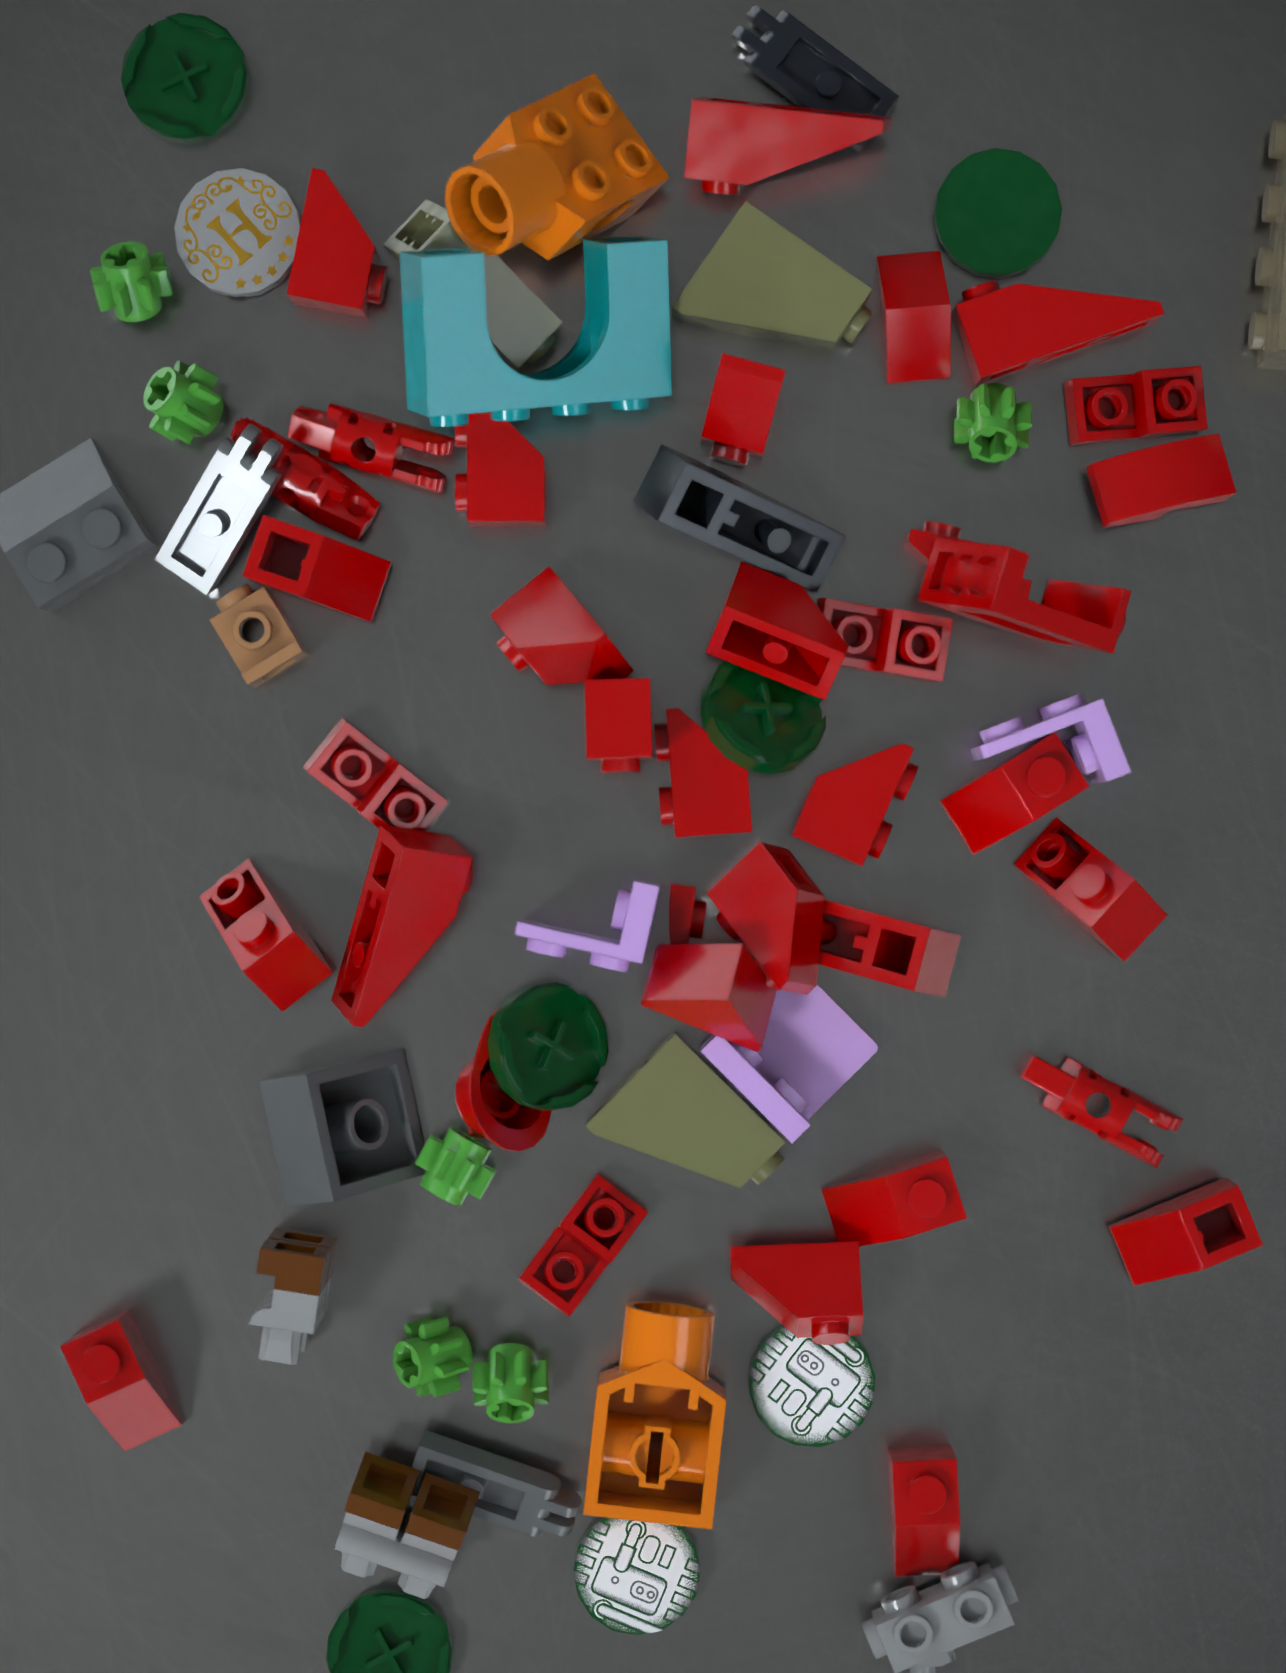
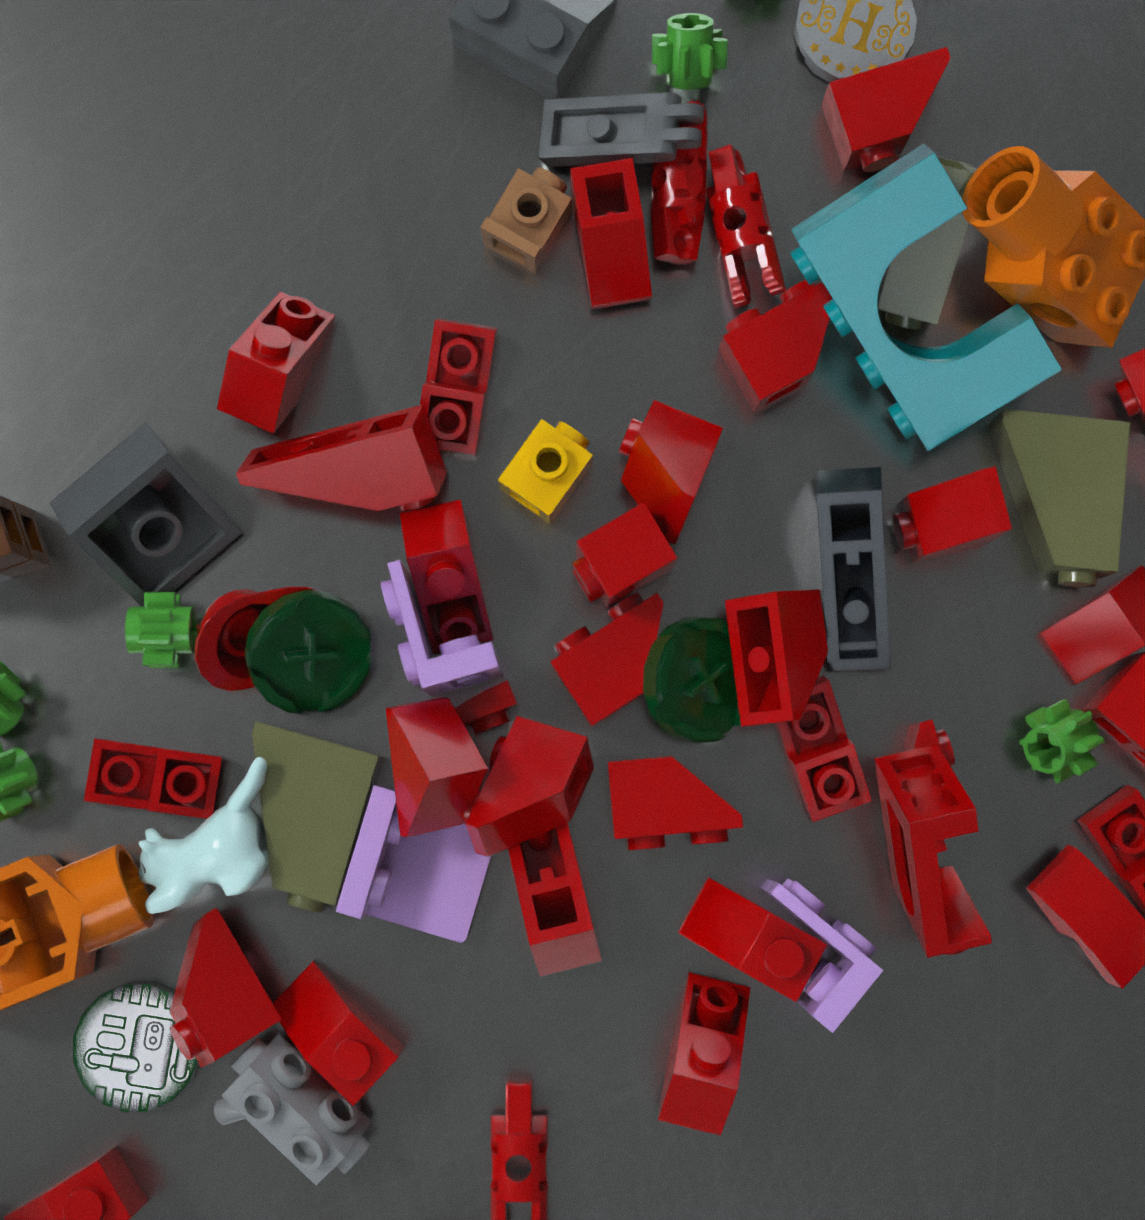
camera: 70 degrees right, 5 degrees down
none -> light aqua animal [138,757,268,914]
none -> light grey brick [214,1033,372,1185]
none -> red slope [399,499,494,654]
none -> yellow brick [498,419,593,525]

